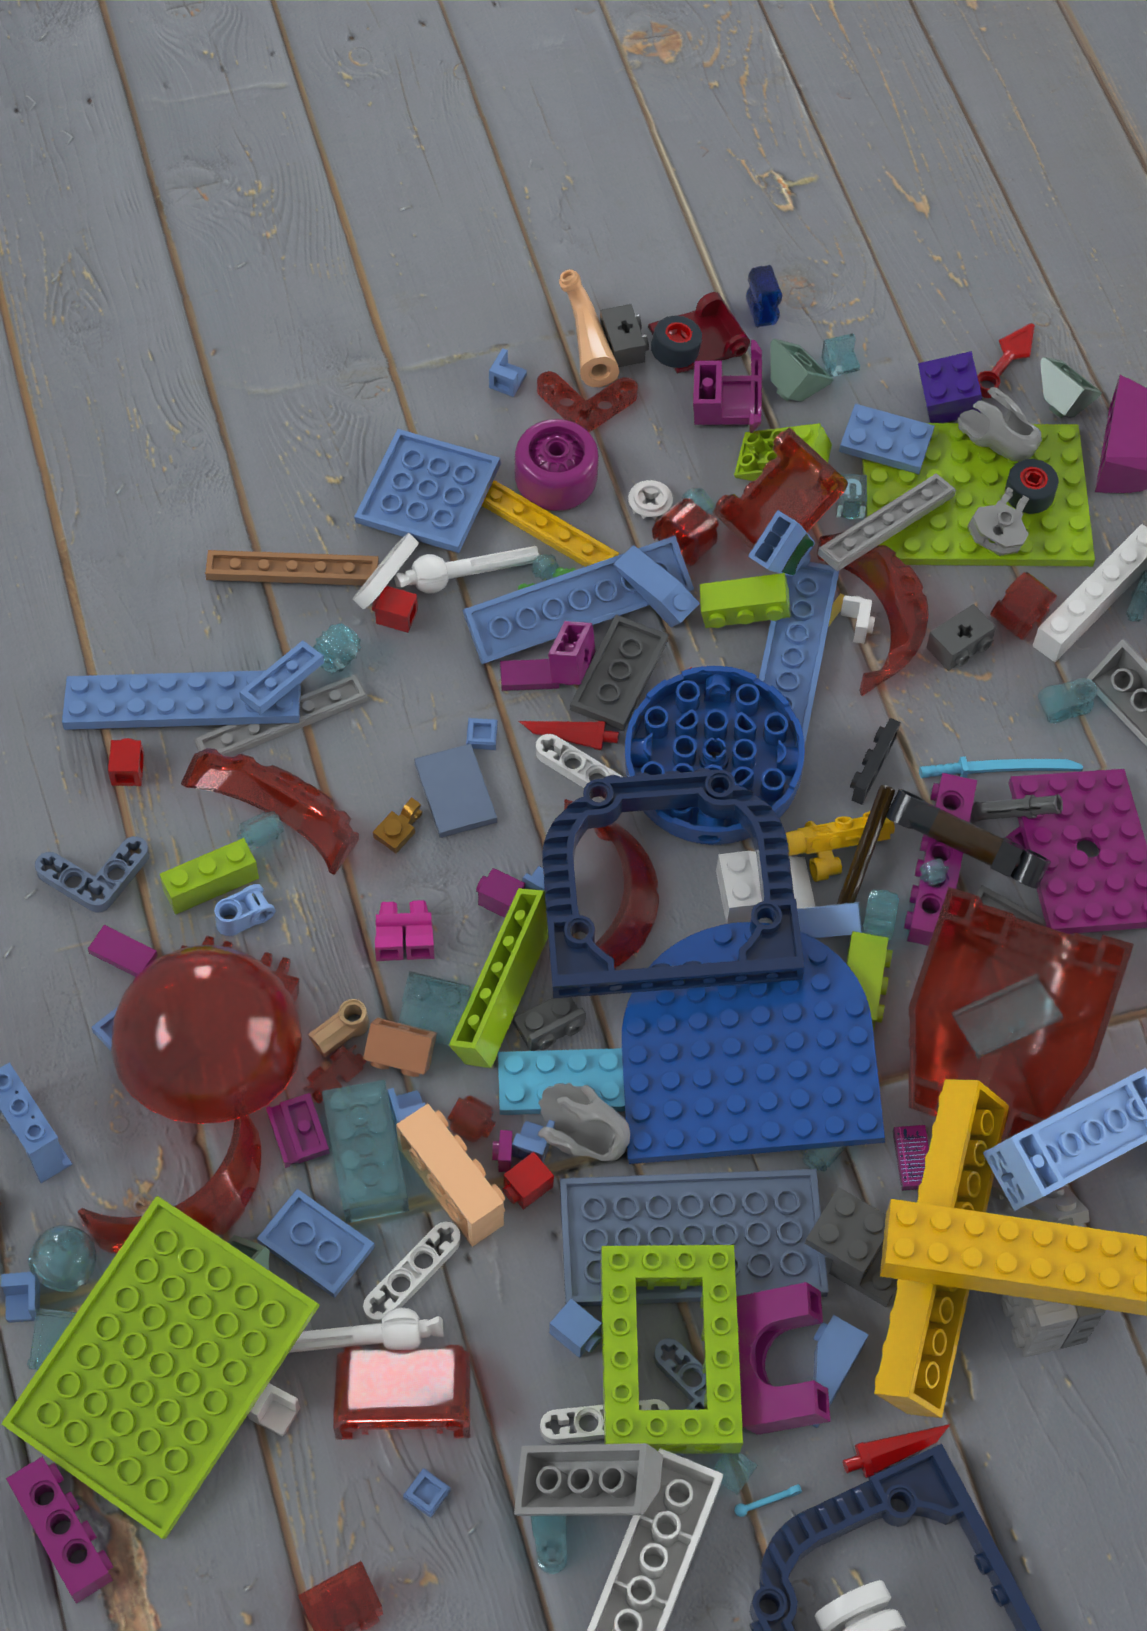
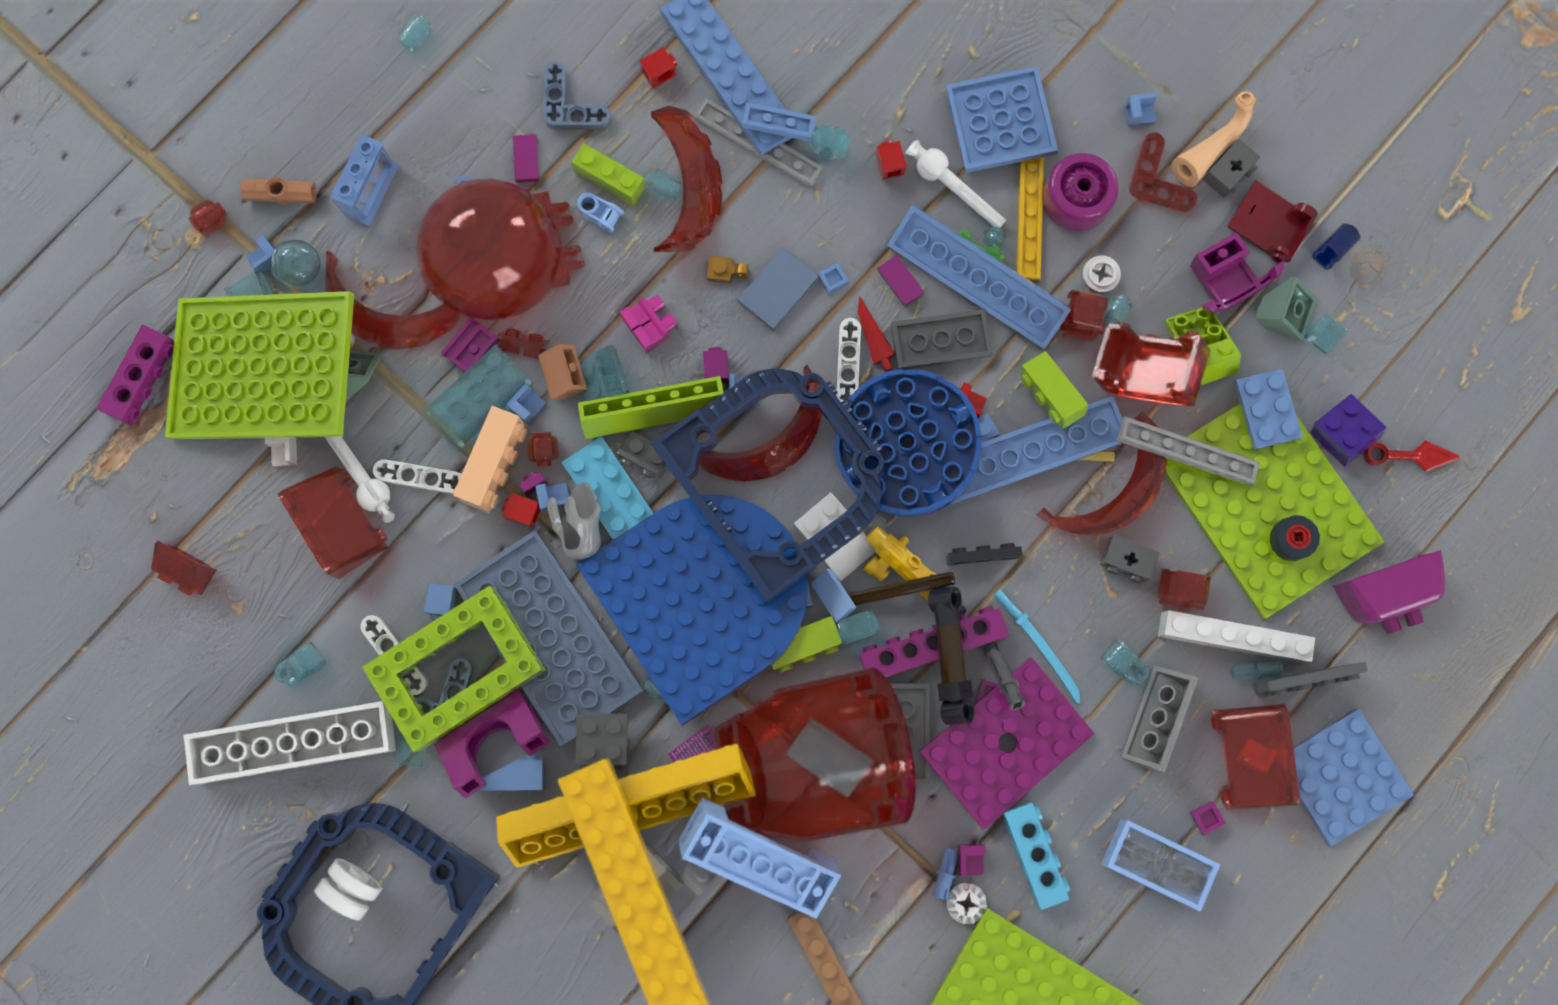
camera: 60 degrees right, 20 degrees up
medium nougat plate [205,550,379,586] -> none
medium blue plate [256,1189,375,1298] -> none
tan piece [308,999,369,1057] -> none
white beam [352,533,419,609] -> none
medium blue tile [403,1468,451,1518] -> none
light grey slope [514,1443,663,1516] -> none
magenta brick [548,621,596,685] -> none
medium blue slope [613,545,700,627] -> none
black wheel [651,315,702,368] -> none
medium azure hinge [734,1485,802,1517] -> none
medium blue torso [748,510,815,576] -> none
clear light blue brick [836,474,867,519] -> none
white bracket [840,596,875,644] -> none
red bar [843,1424,950,1478] -> none
clear light blue plate [920,859,949,885] -> none
light grey hair [958,387,1042,462] -> none
light grey hinge [968,487,1029,556] -> none
slope [1040,357,1102,418] -> none

